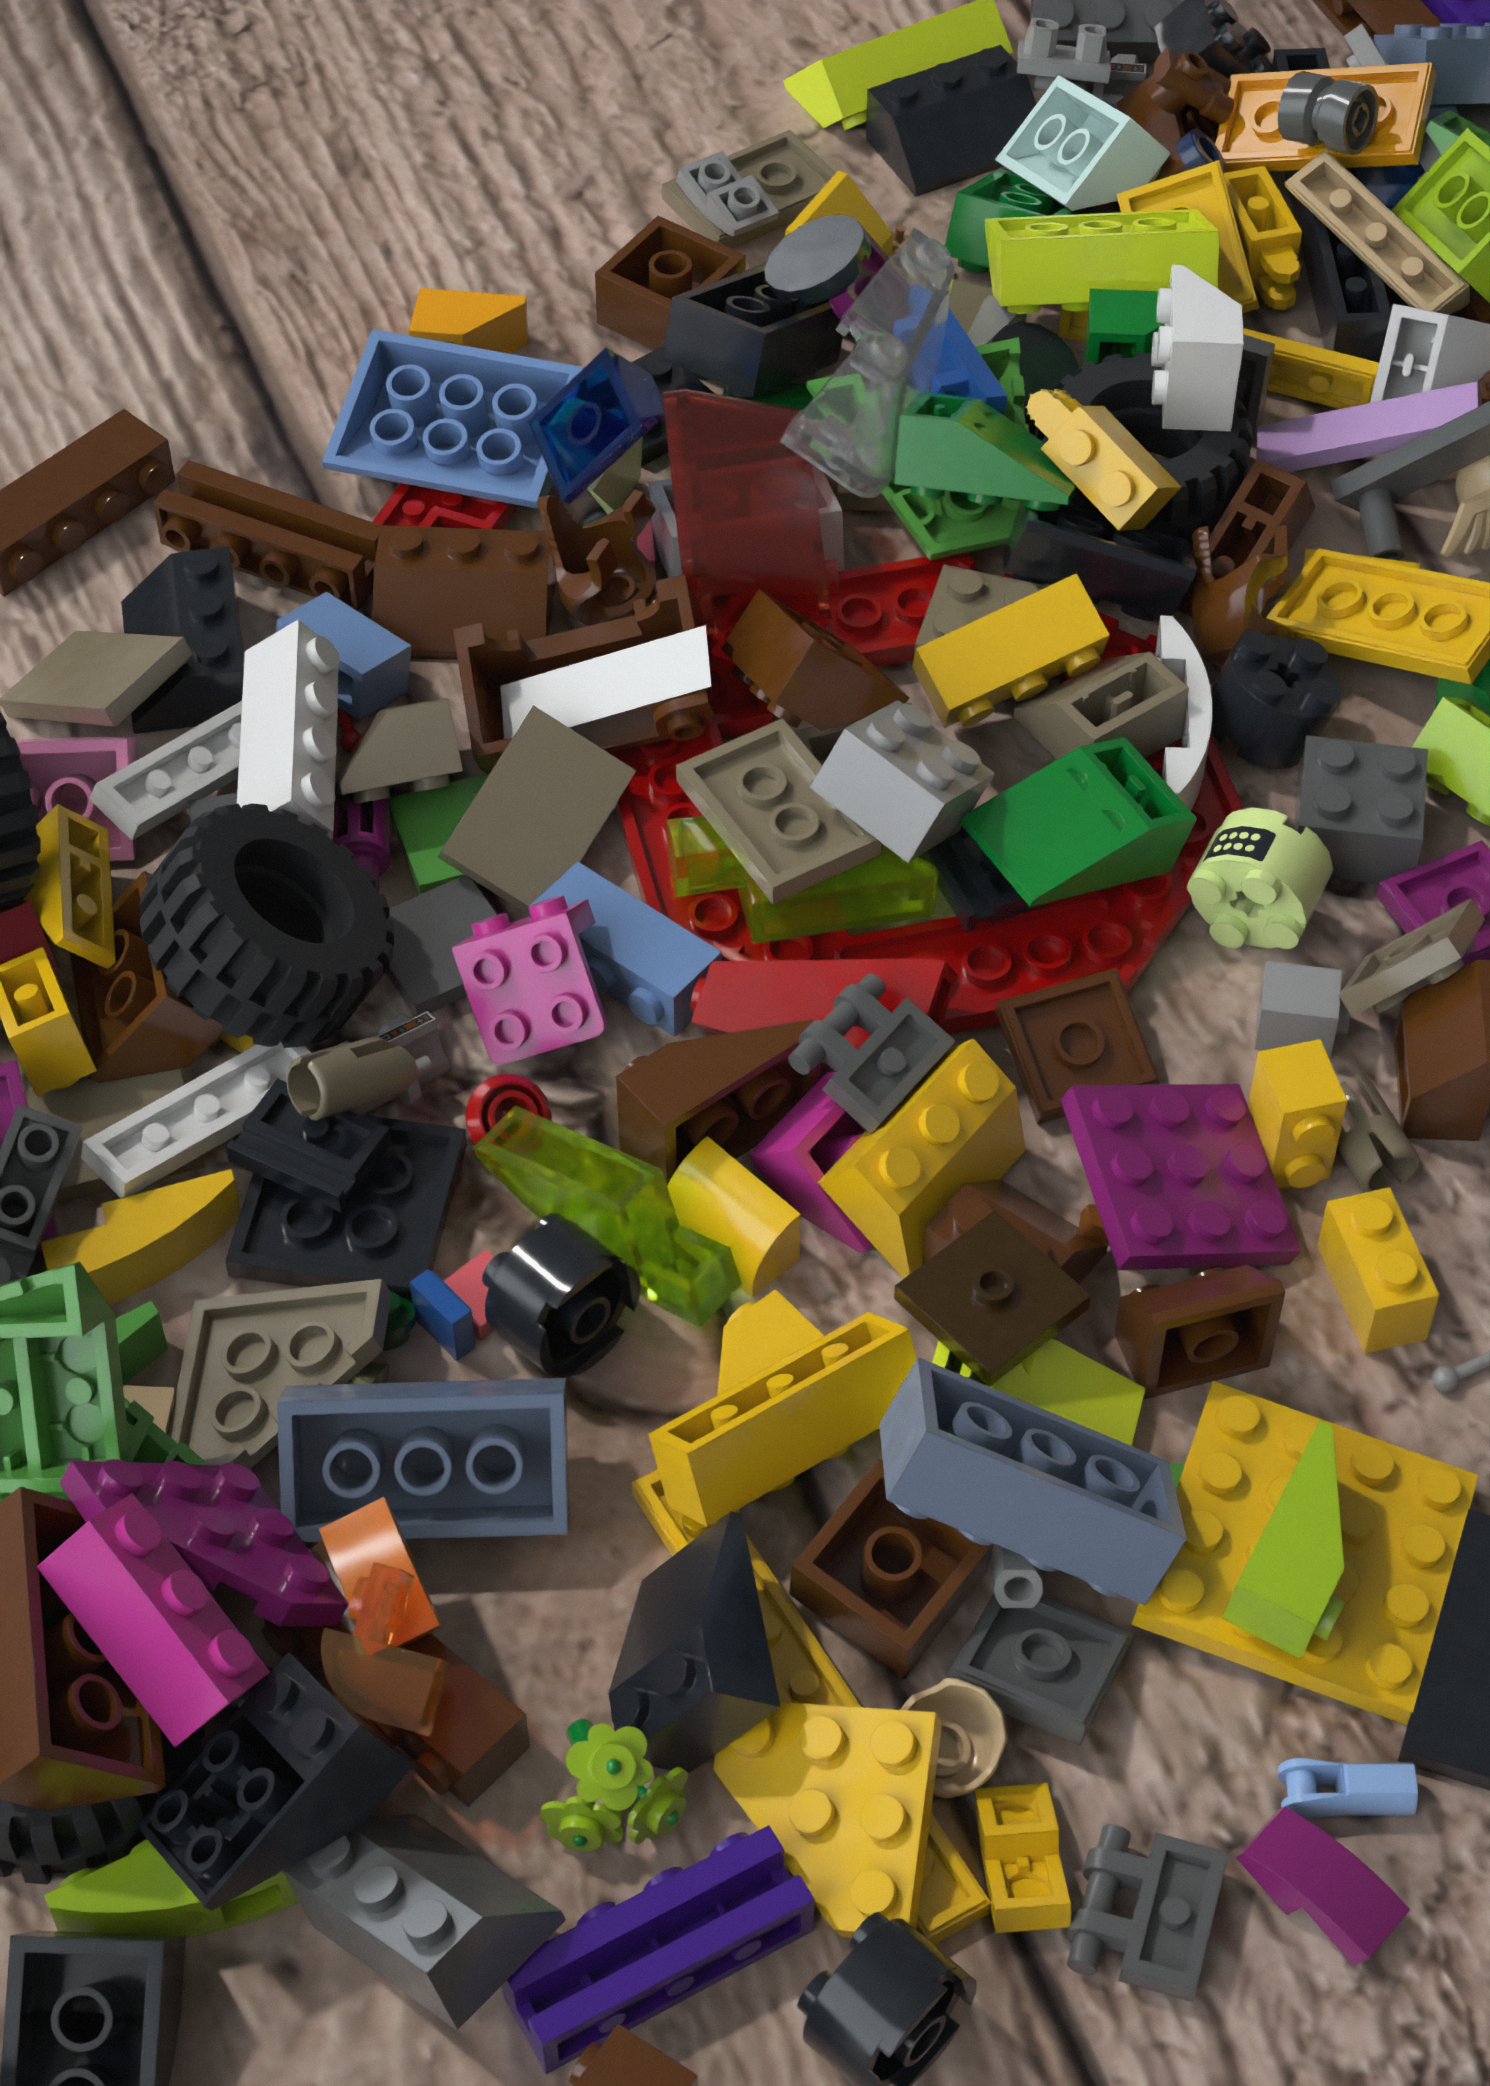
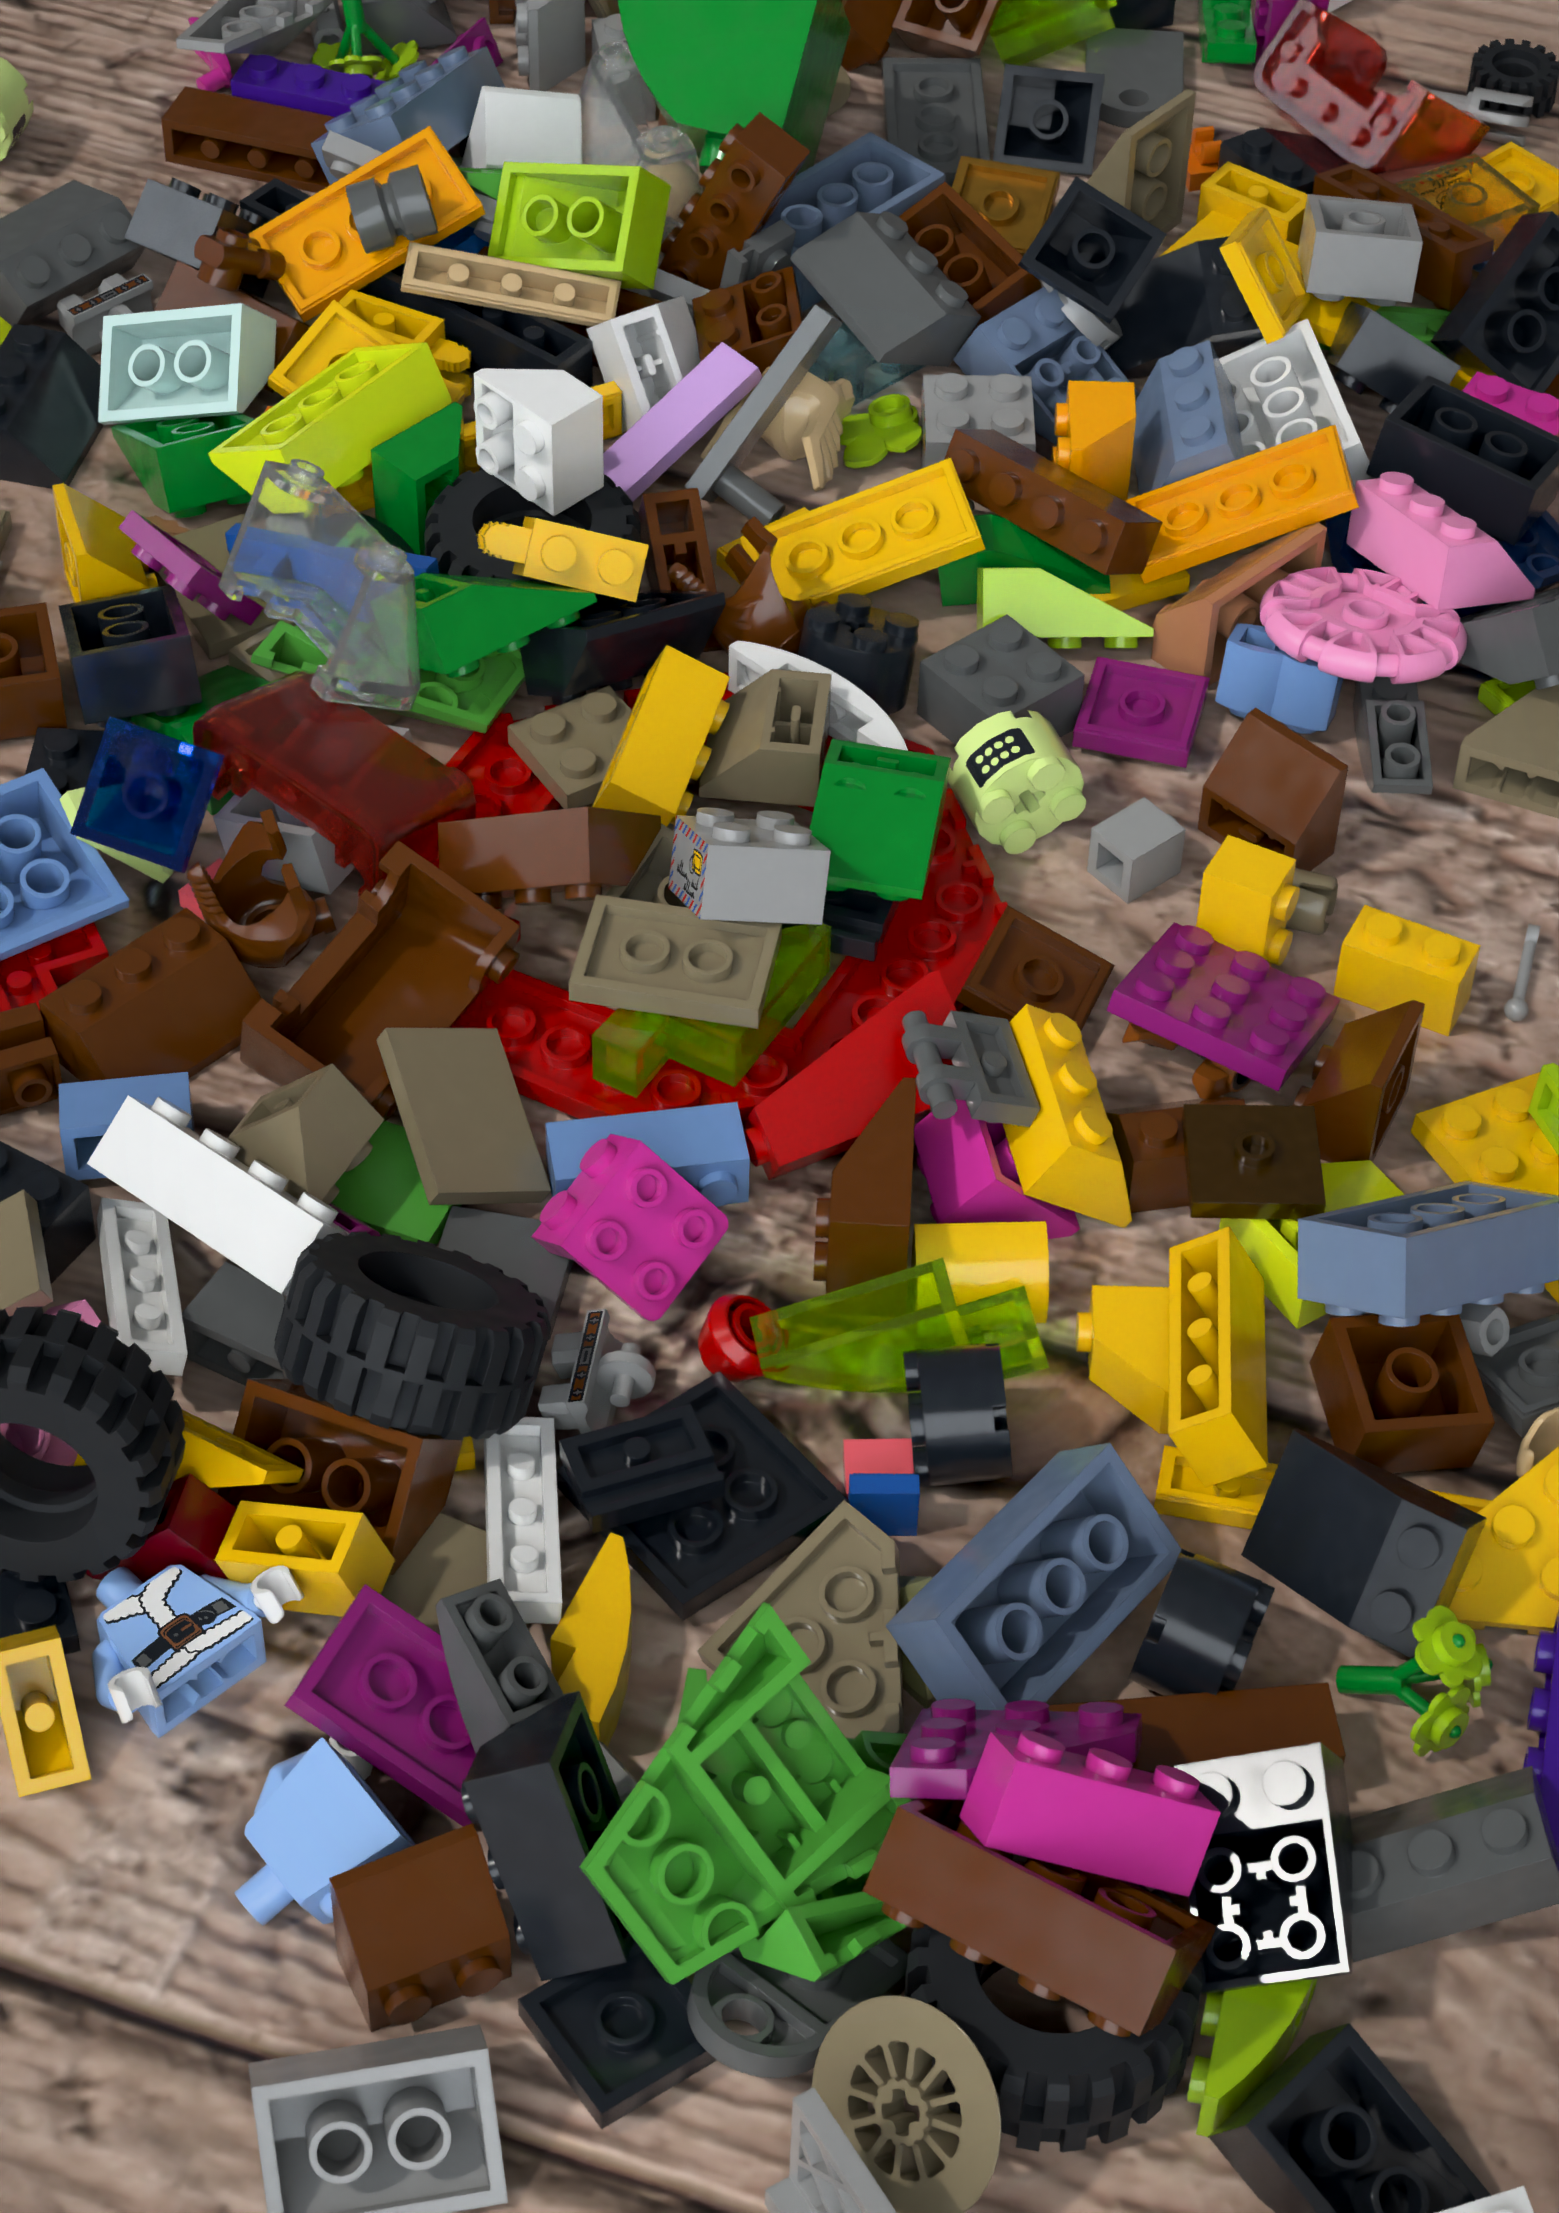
camera: 50 degrees left, 5 degrees down
dark tan arm [286,1036,418,1121] -> none
orange slope [319,1497,443,1660] -> none
clear orange brick [321,1562,451,1736] -> none
white sticker [500,625,712,739] -> none
tile [764,214,872,305] -> none
light grey hips [1017,18,1111,90] -> none
dark blue tile [1176,129,1225,172] -> none
dark tan plate [1339,898,1485,1017] -> none
none -> black brick [1128,1549,1275,1696]

